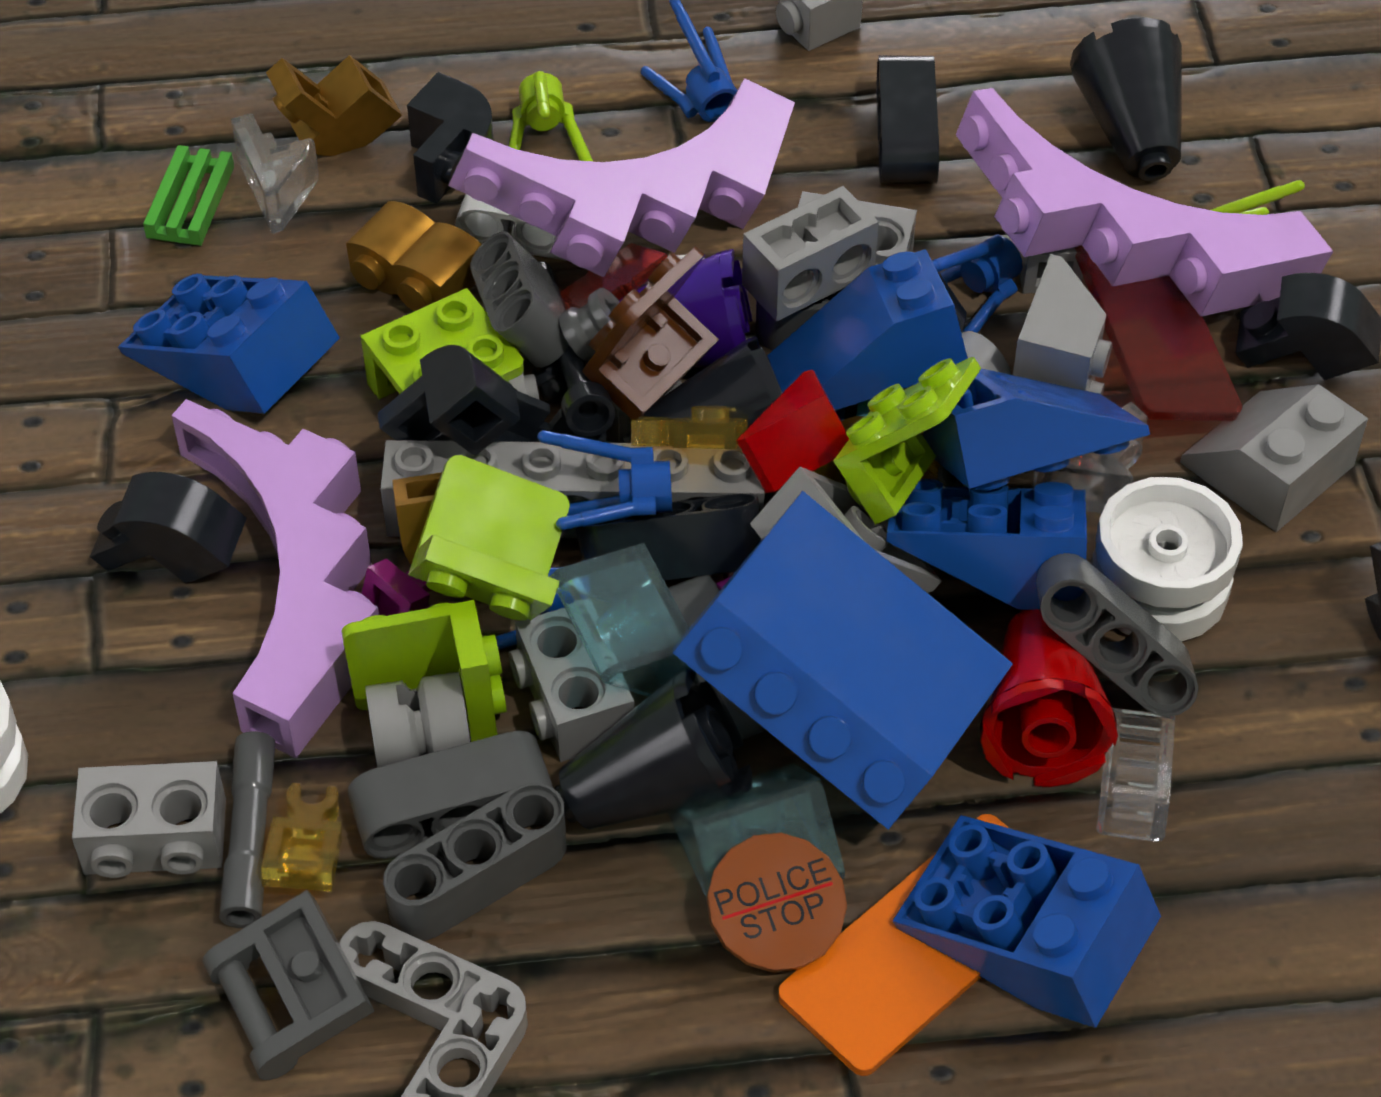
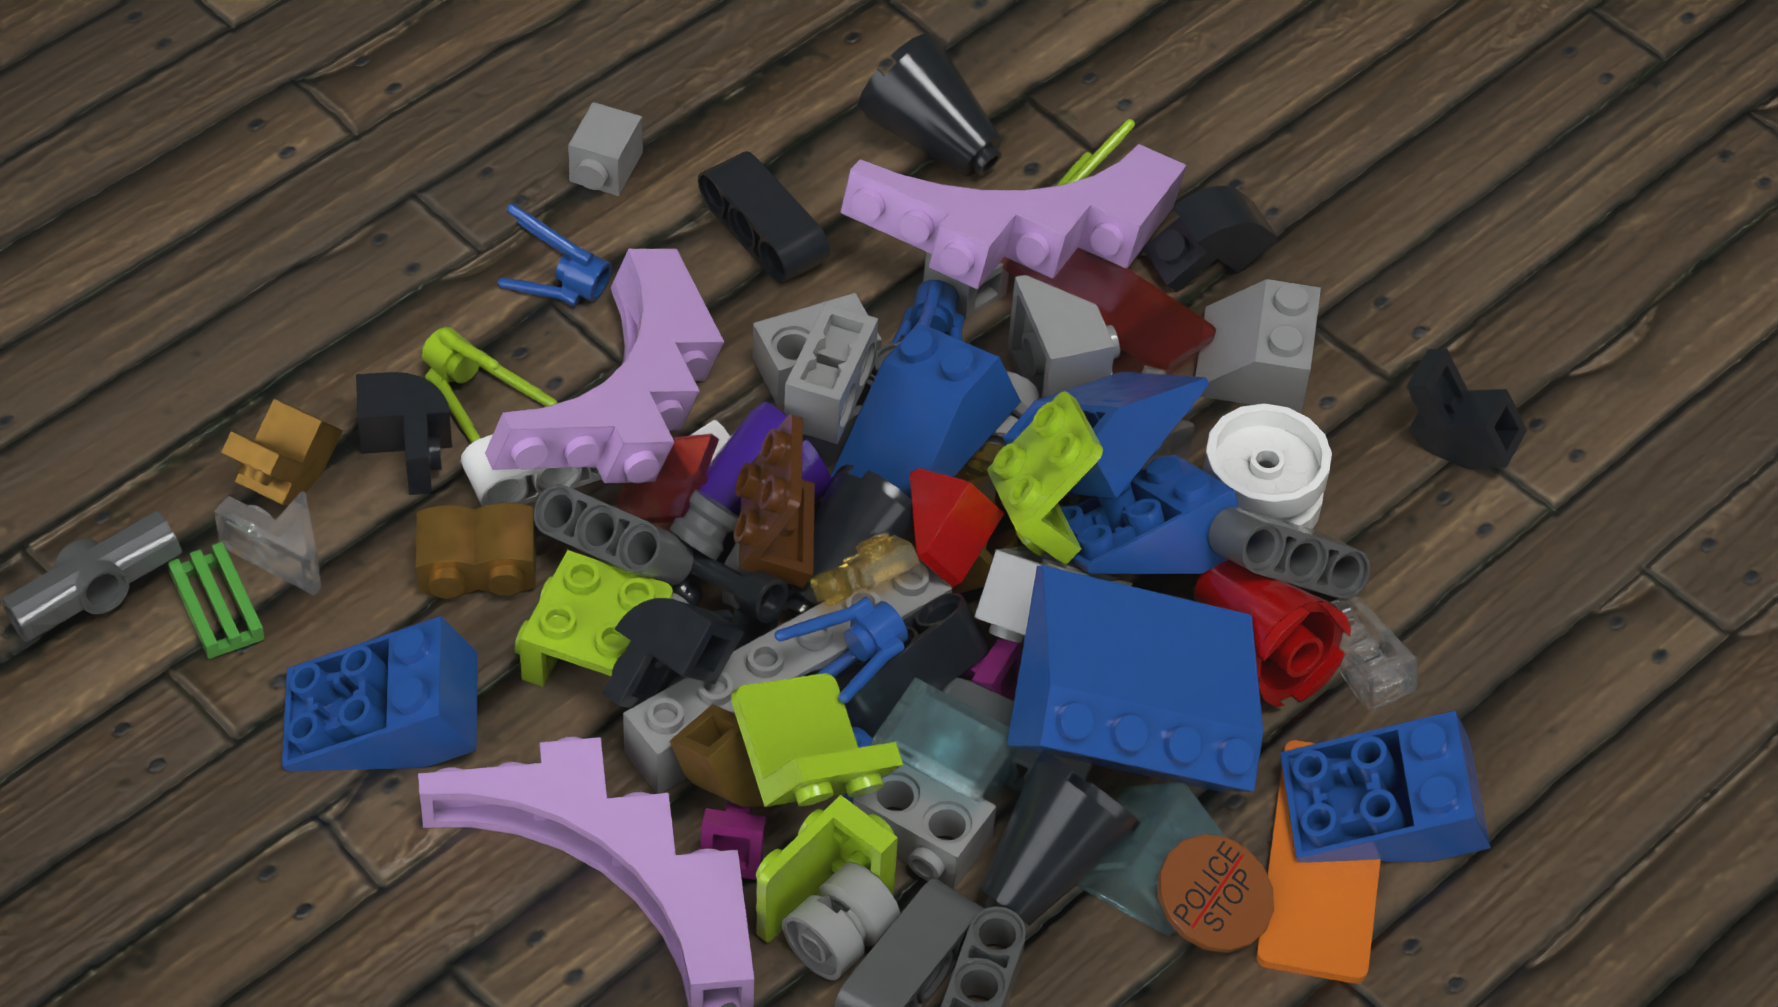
camera: 40 degrees left, 0 degrees up
black brick [90,472,247,584] -> none
none -> dark grey piece [0,511,182,643]

